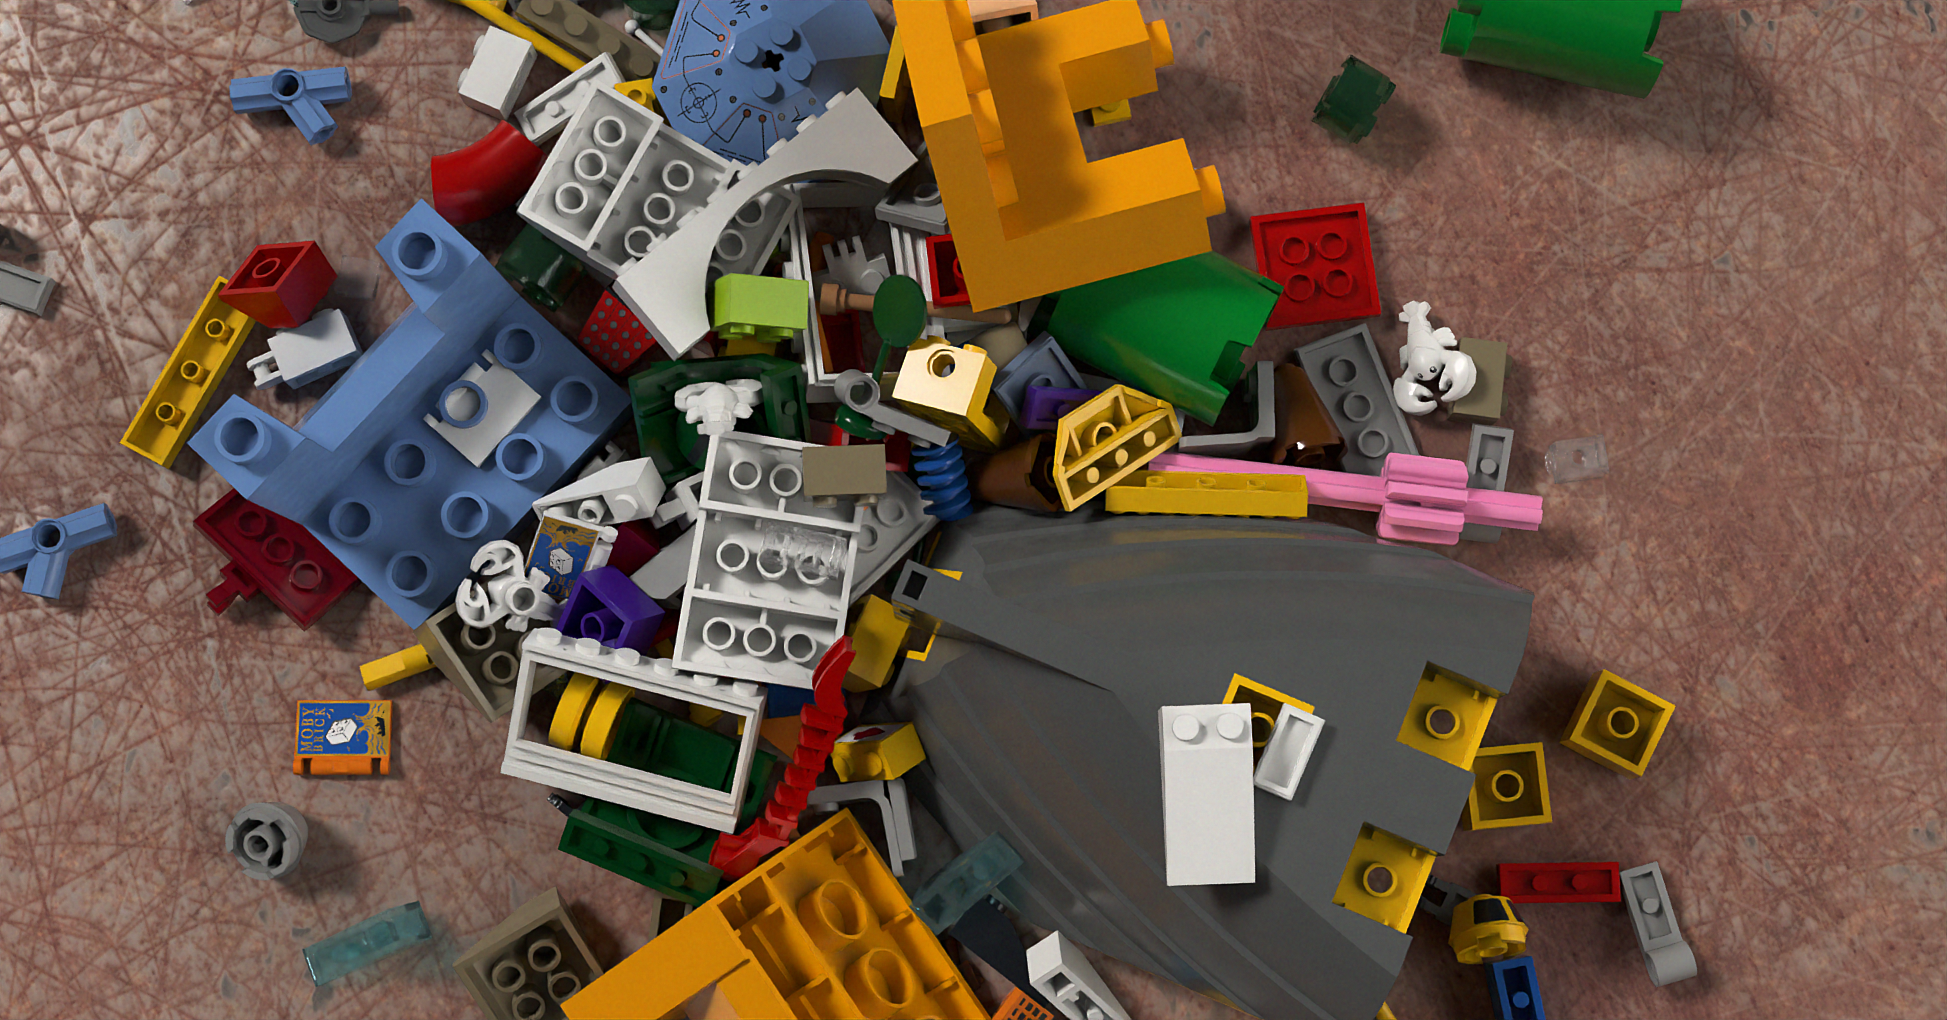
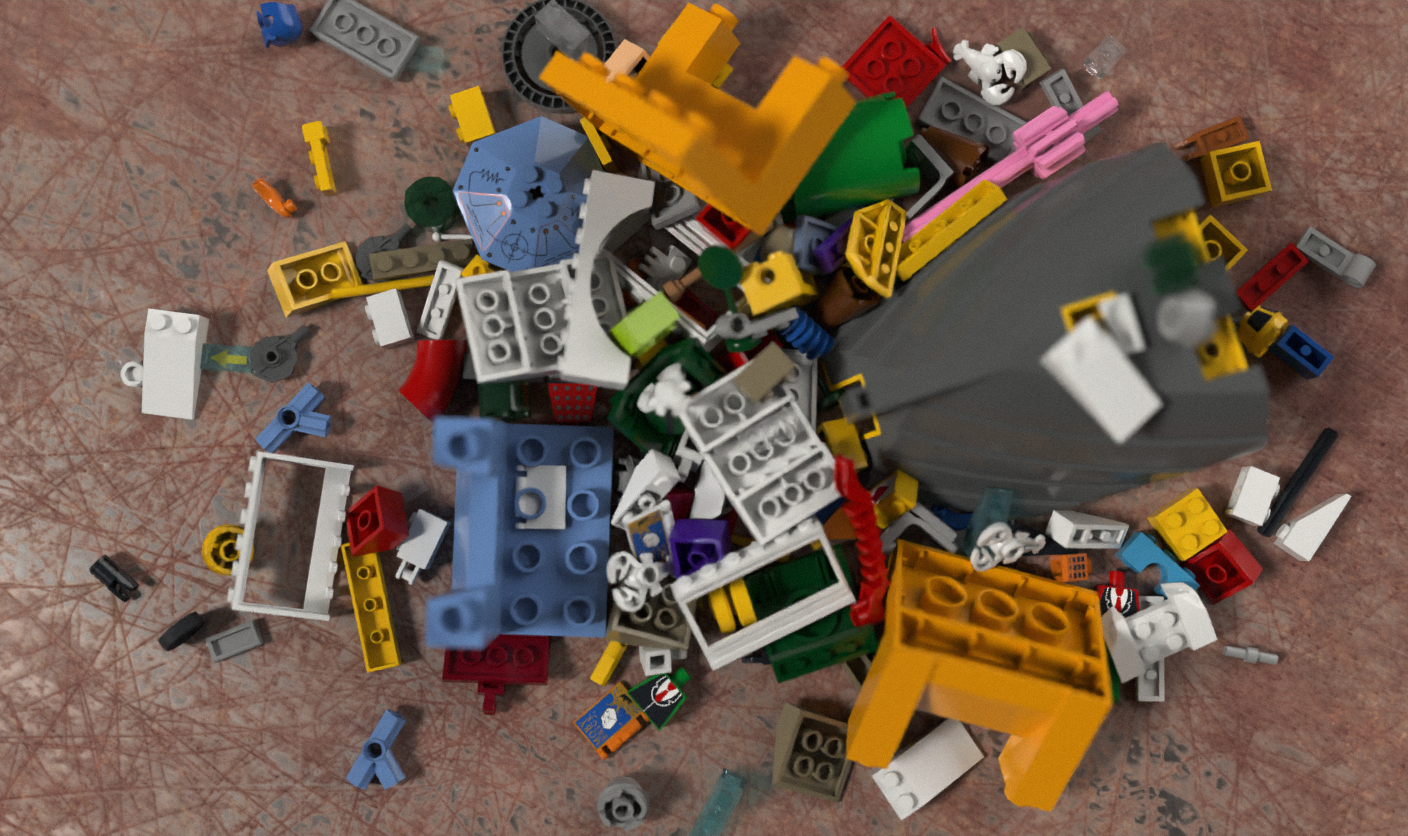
camera: 40 degrees left, 5 degrees up
none -> yellow cone [201,524,254,576]
none -> white window [227,451,354,621]
none -> torso [627,667,692,731]
none -> white brick [639,646,687,676]
none -> red bar [922,28,952,65]
none -> blue arm [930,506,979,531]
none -> white animal [970,522,1046,572]
none -> clear green brick [1142,232,1201,297]
none -> light grey cone [1158,290,1217,348]
none -> dark orange hinge [1173,116,1250,164]

